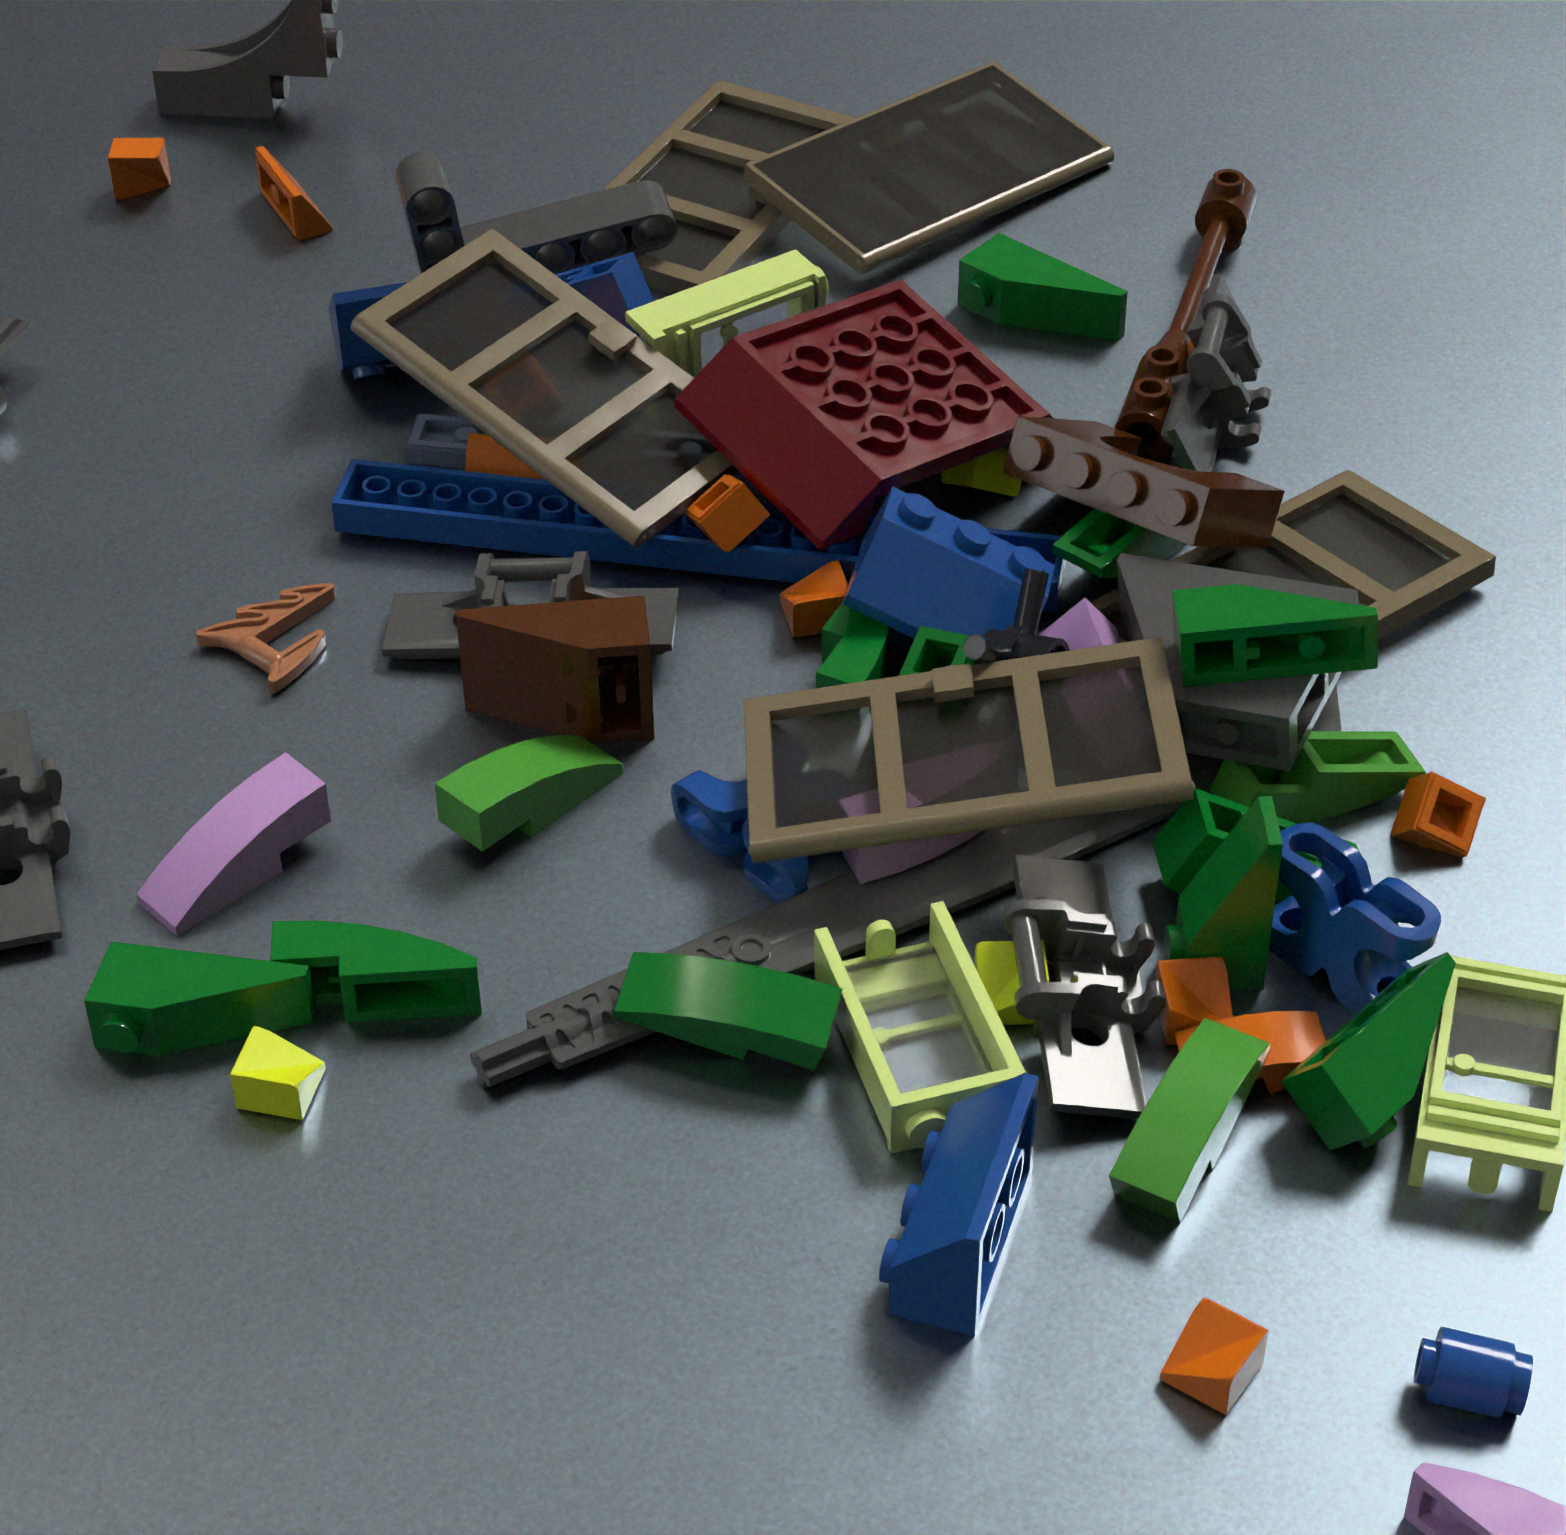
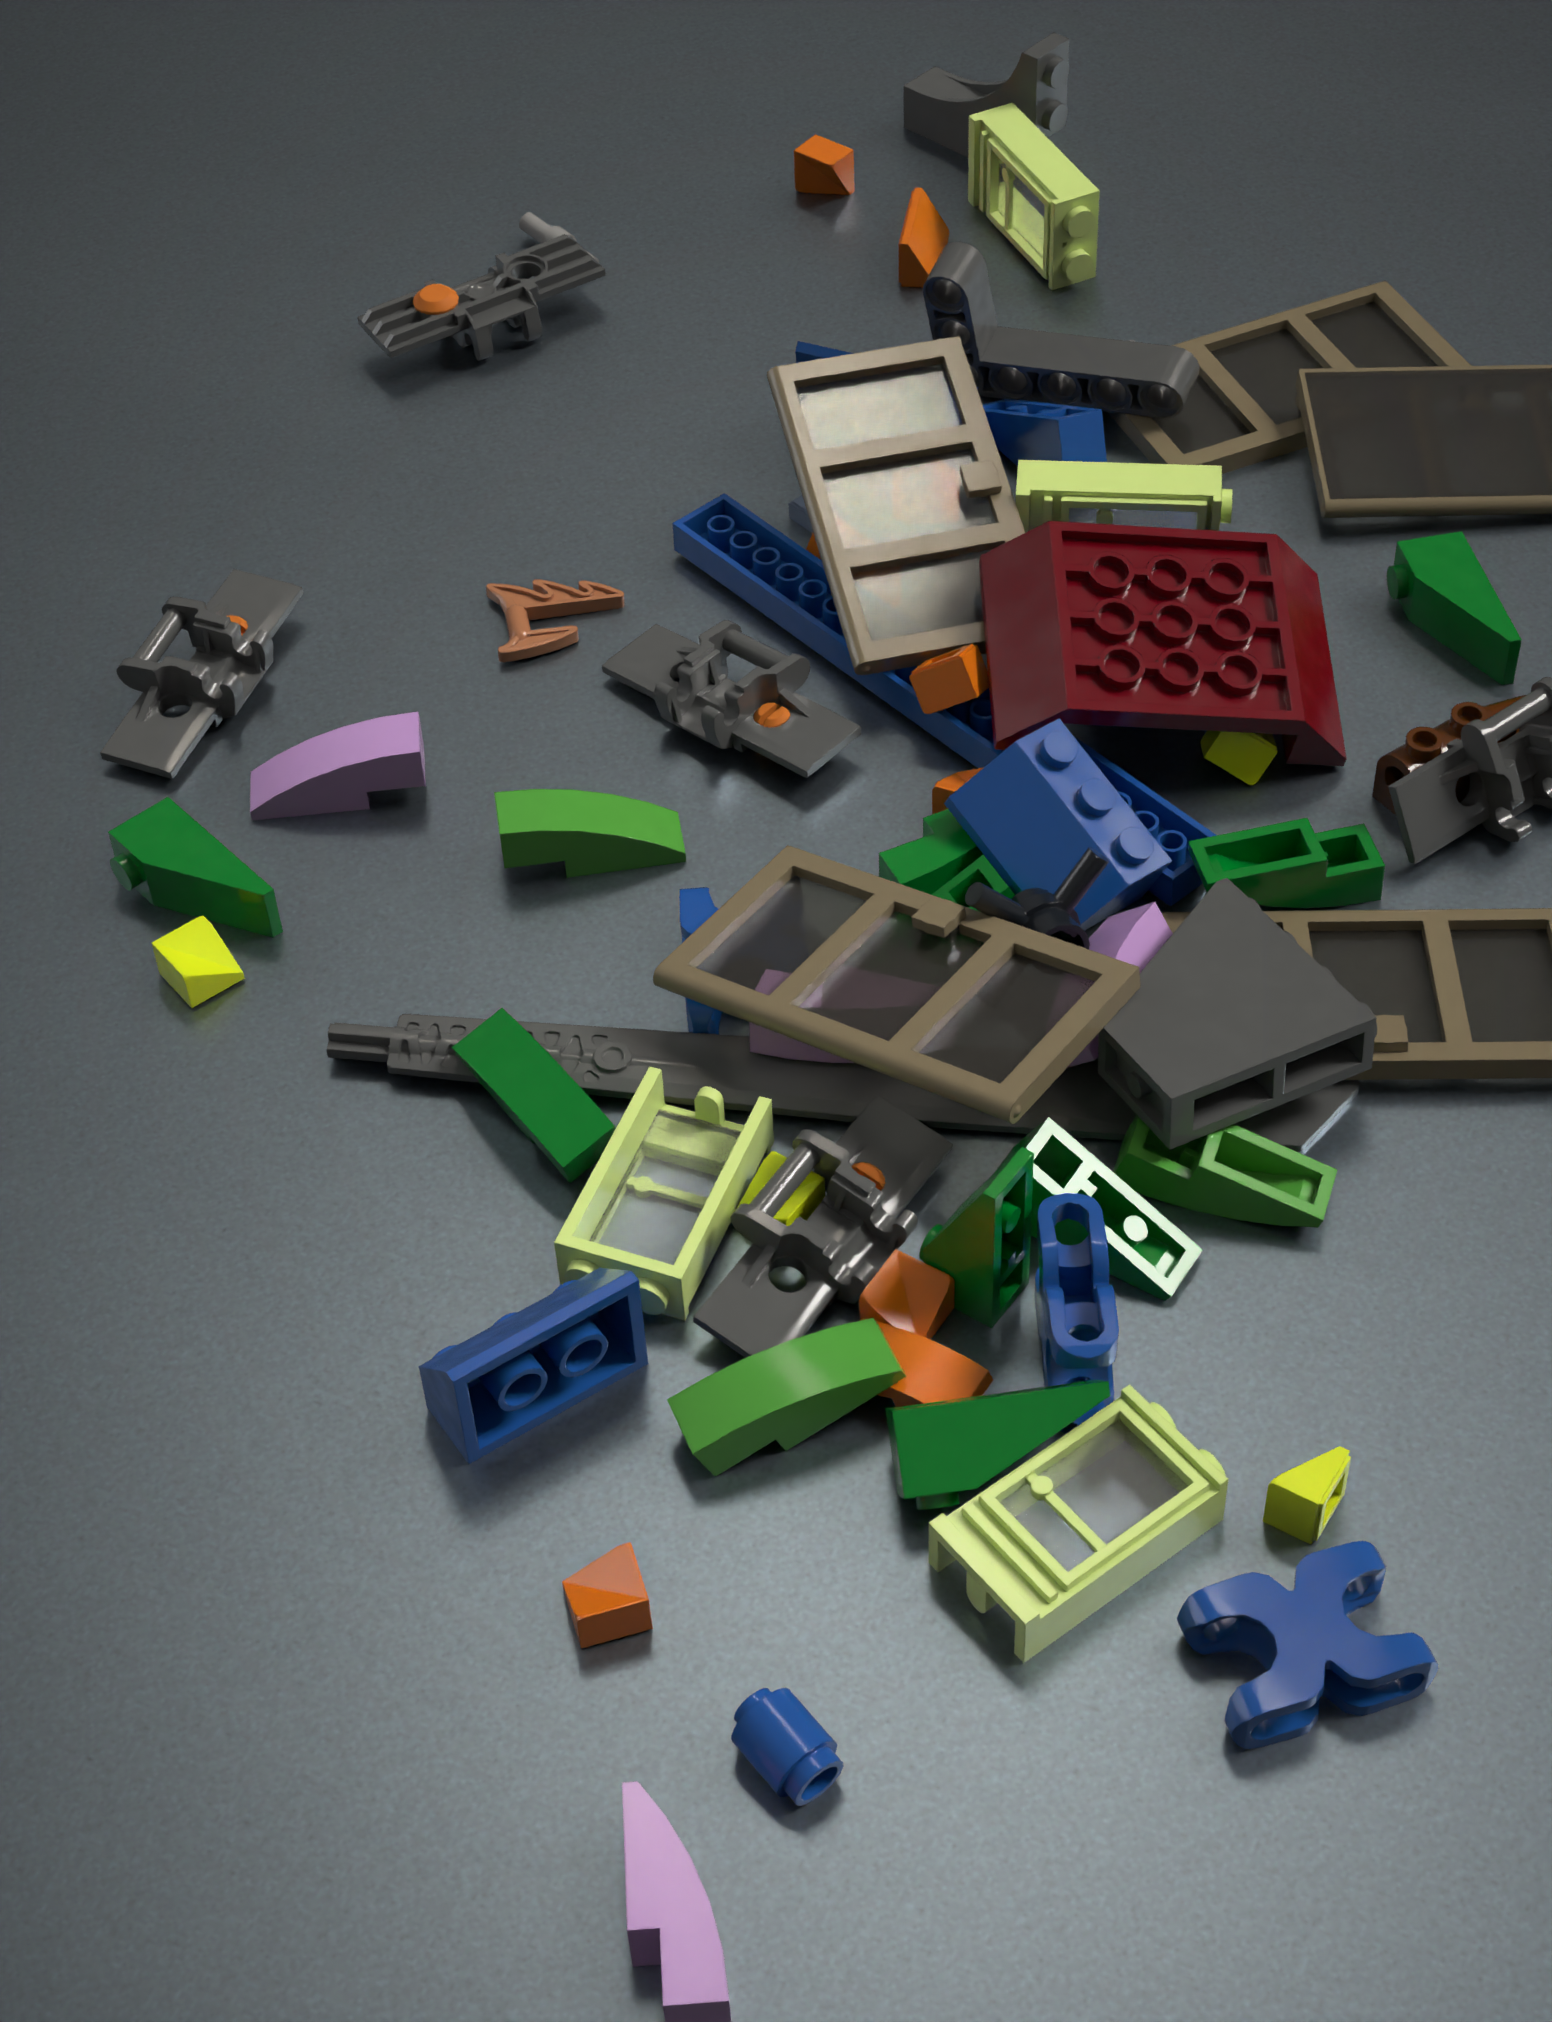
camera: 40 degrees right, 5 degrees up
green slope [270,920,482,1023] -> none
reddish brown slope [456,596,655,744] -> none
reddish brown arch [1002,416,1285,547] -> none
green slope [1172,584,1378,687] -> none
orange slope [1391,771,1486,858] -> none
none -> yellowish green door [968,102,1100,290]

